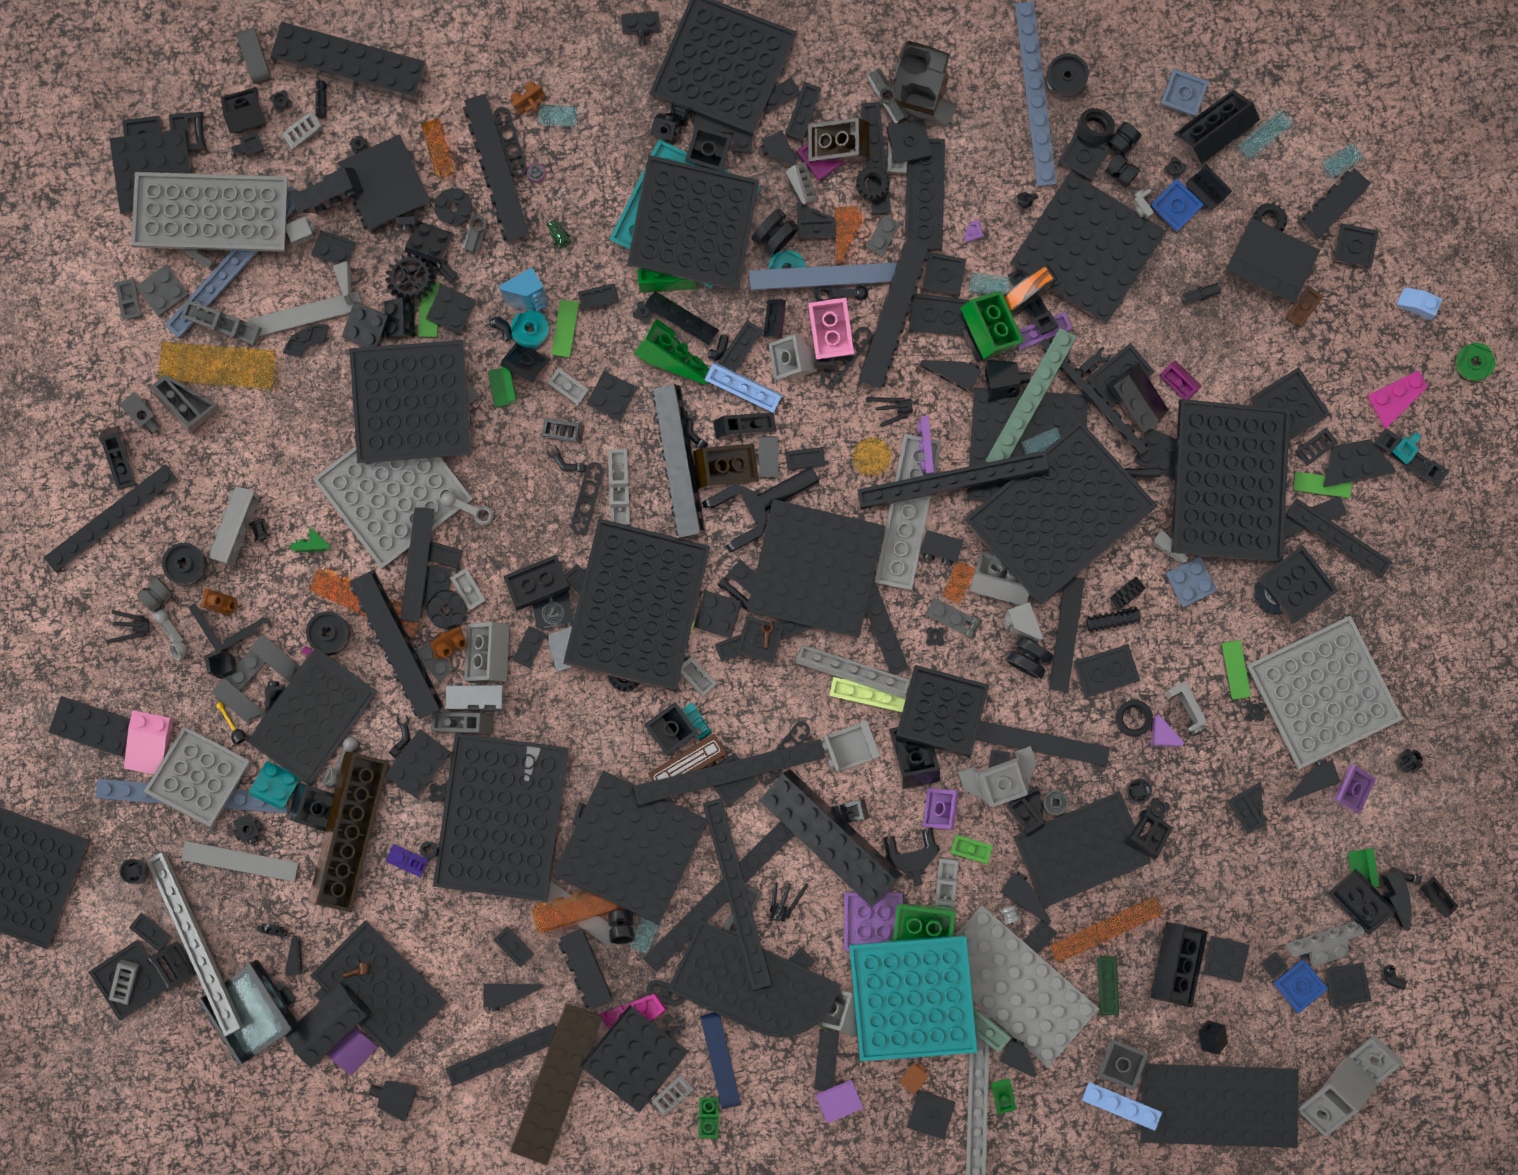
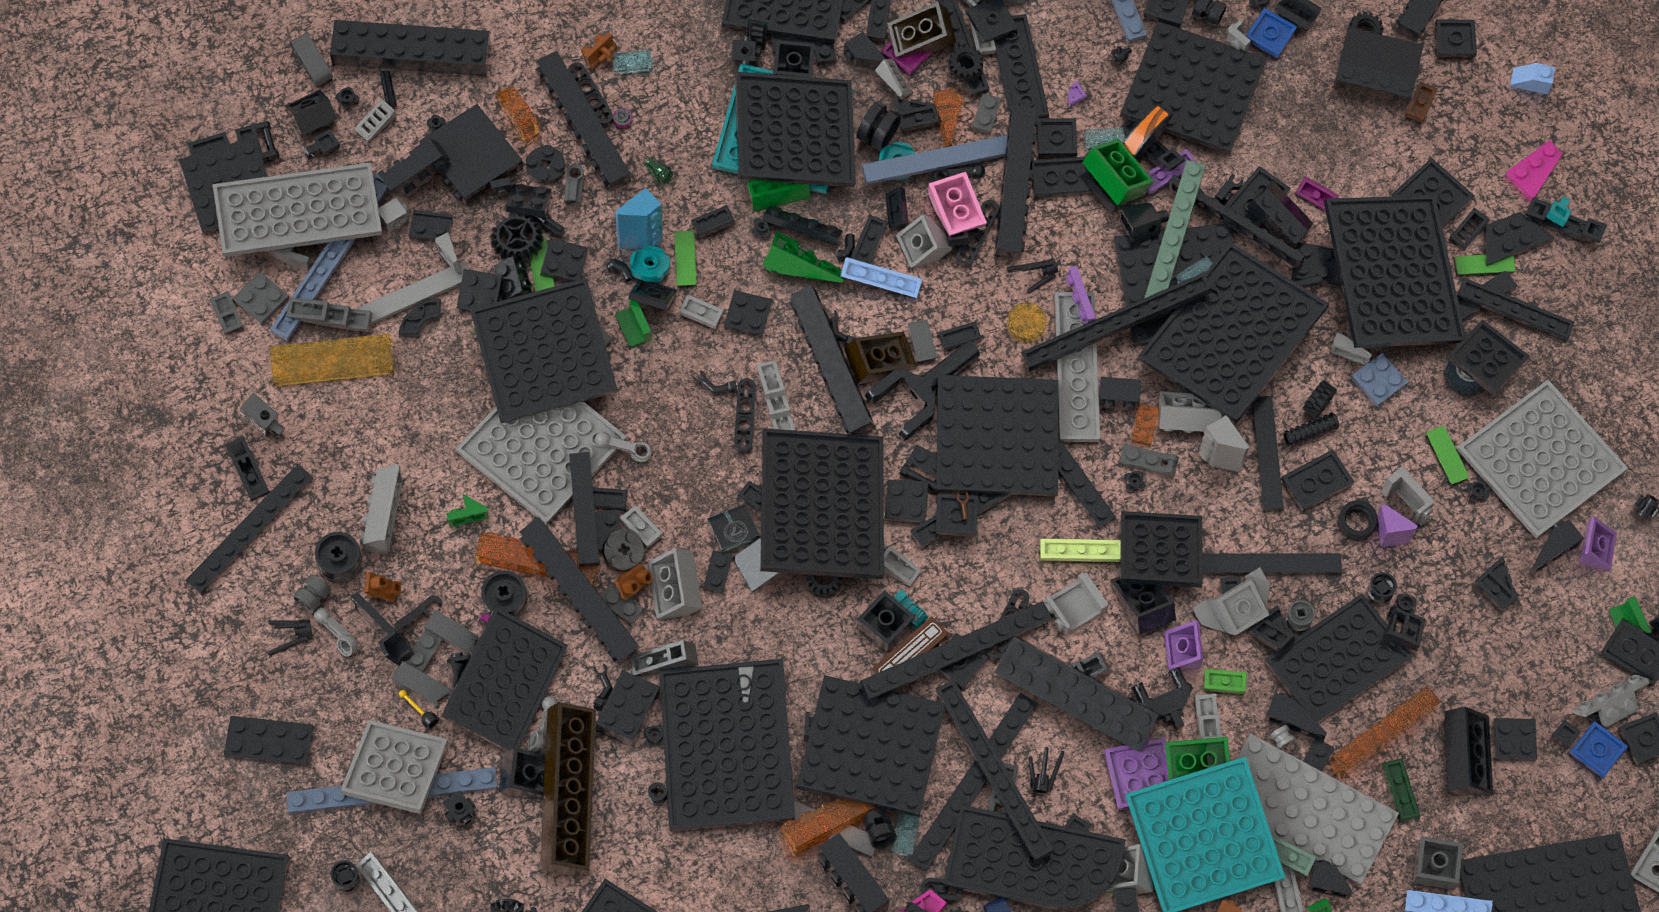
camera: 20 degrees left, 15 degrees down
bright pink slope [124,711,174,774] -> none
dark grey wedge [151,374,219,434] -> none
light grey tile [181,841,299,882] -> none
black bush [249,518,271,542] -> none
teal plate [249,761,301,811] -> none
dark purple plate [385,844,429,877] -> none
wedge [445,683,506,712] -> none
black plate [493,926,534,968] -> none
black plate [503,555,570,611] -> none
black slope [541,418,584,444] -> none
black slope [713,412,777,439] -> none
light grey tile [795,644,911,699] -> none
black slope [919,360,981,394] -> none
black wheel [1005,636,1054,680] -> none
black axle [1182,282,1221,304] -> none
black panel [1198,1021,1228,1055] -> none
green plate [1456,343,1496,381] -> none

